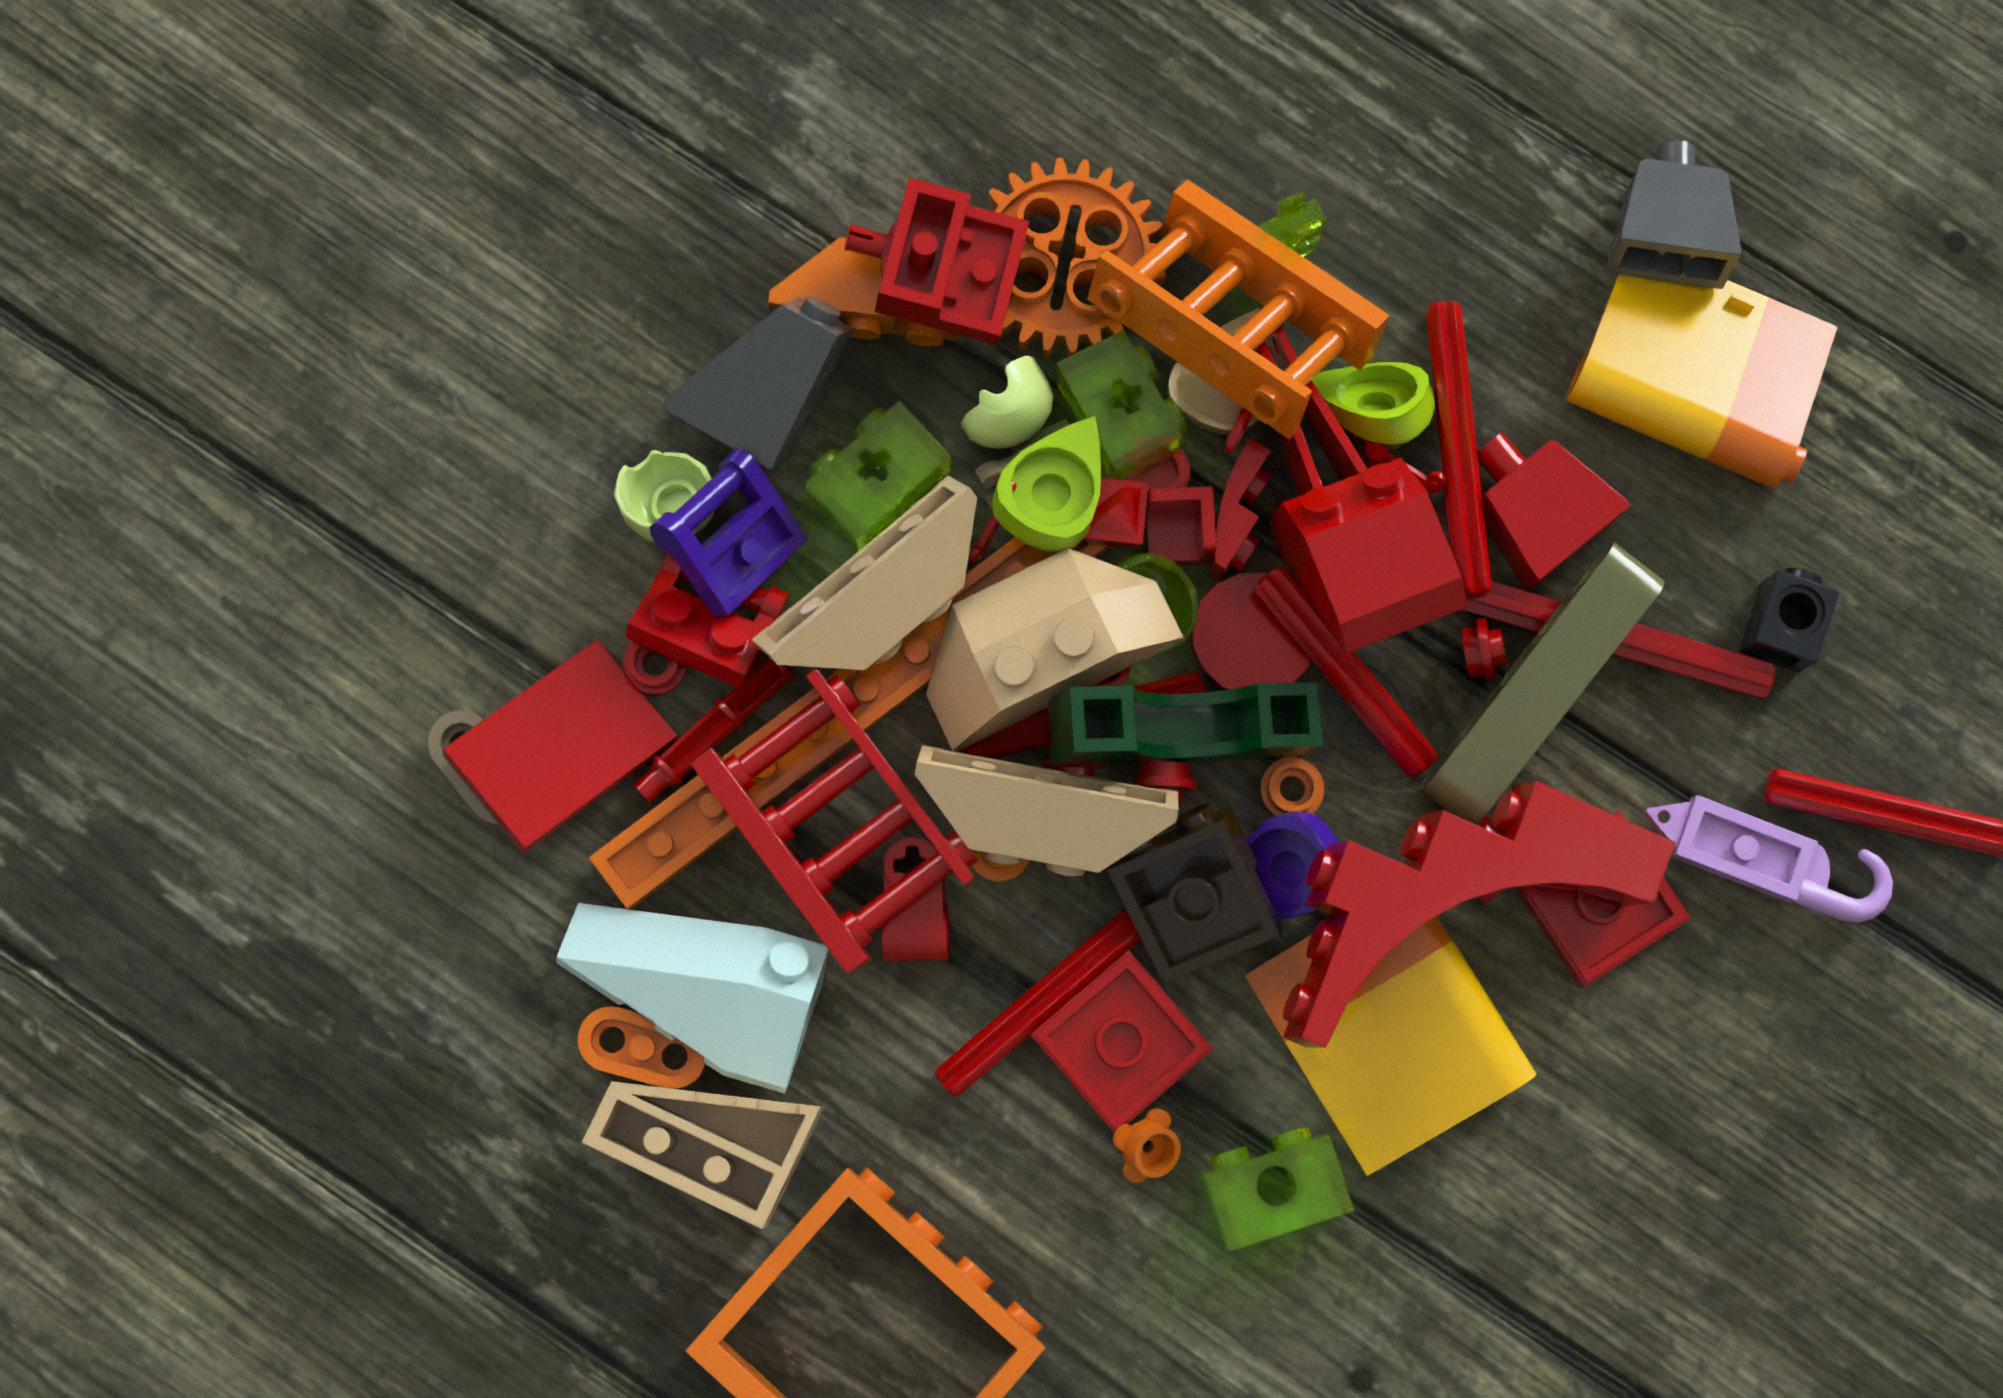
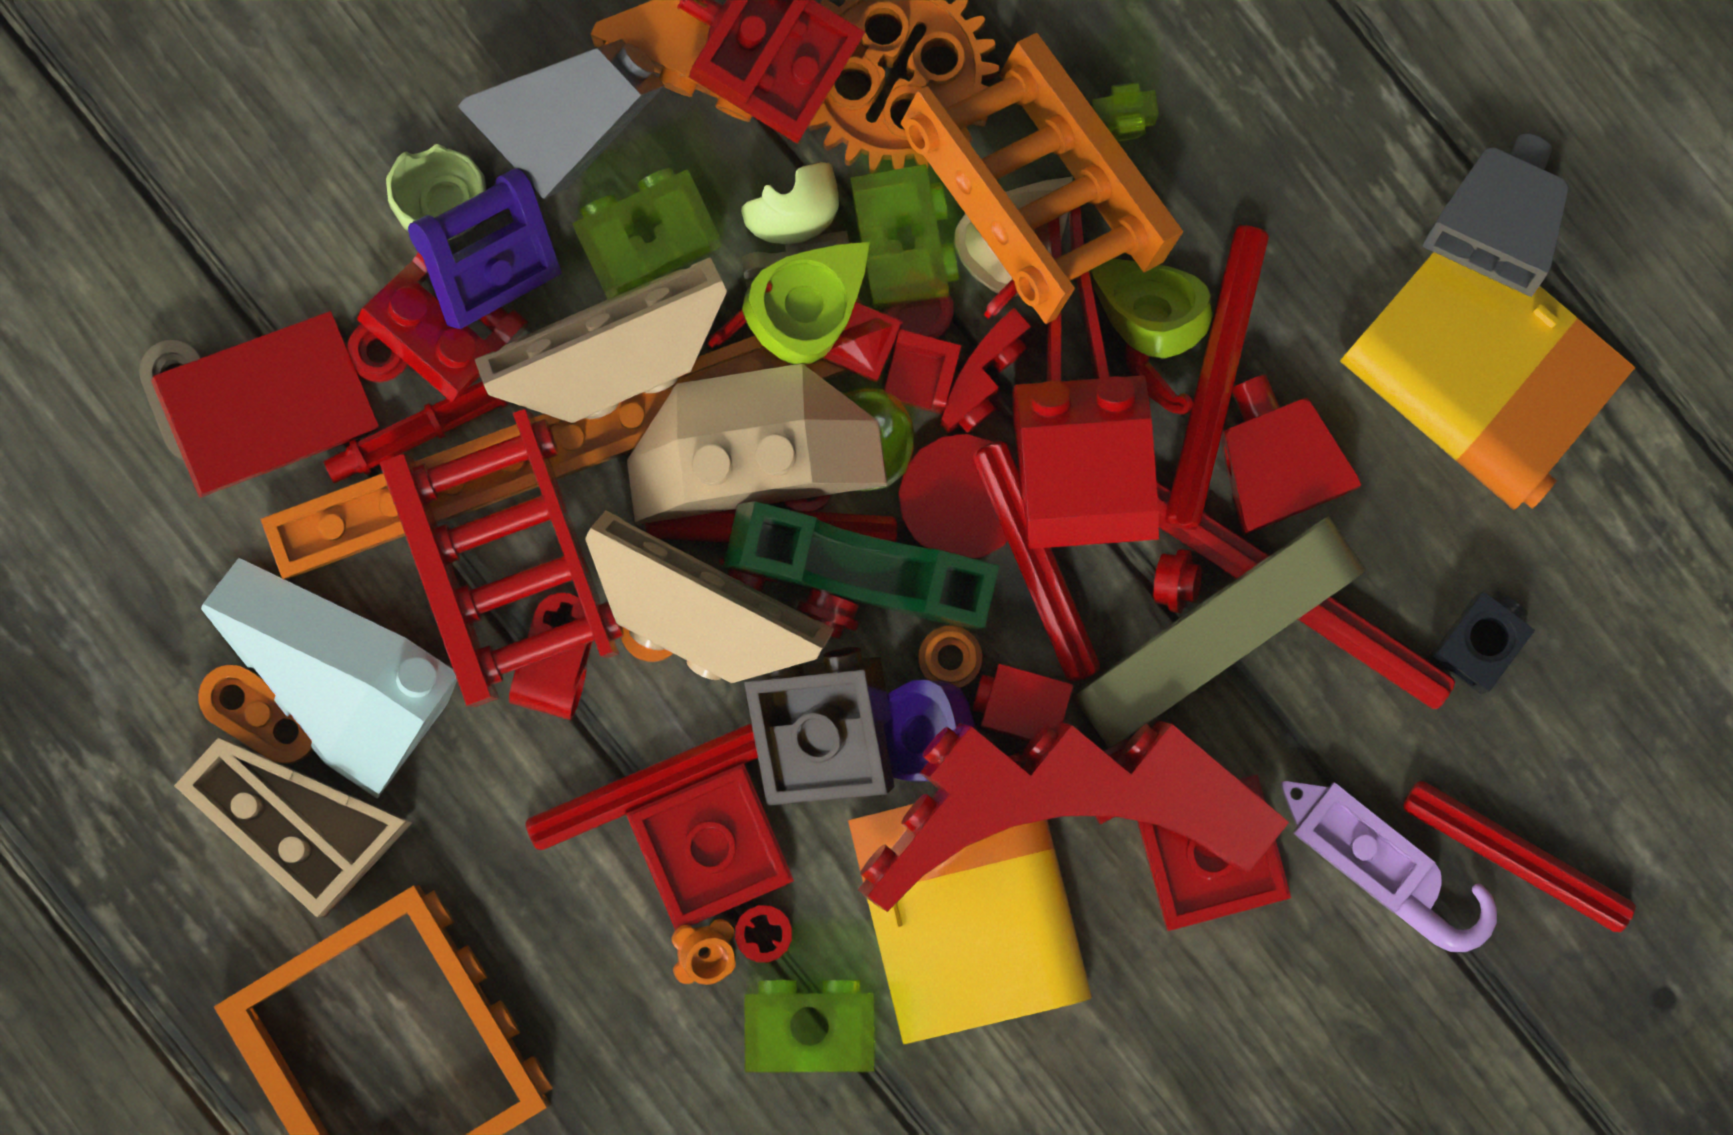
camera: 20 degrees right, 5 degrees up
none -> red bush [735,905,792,963]
none -> red brick [972,664,1073,742]

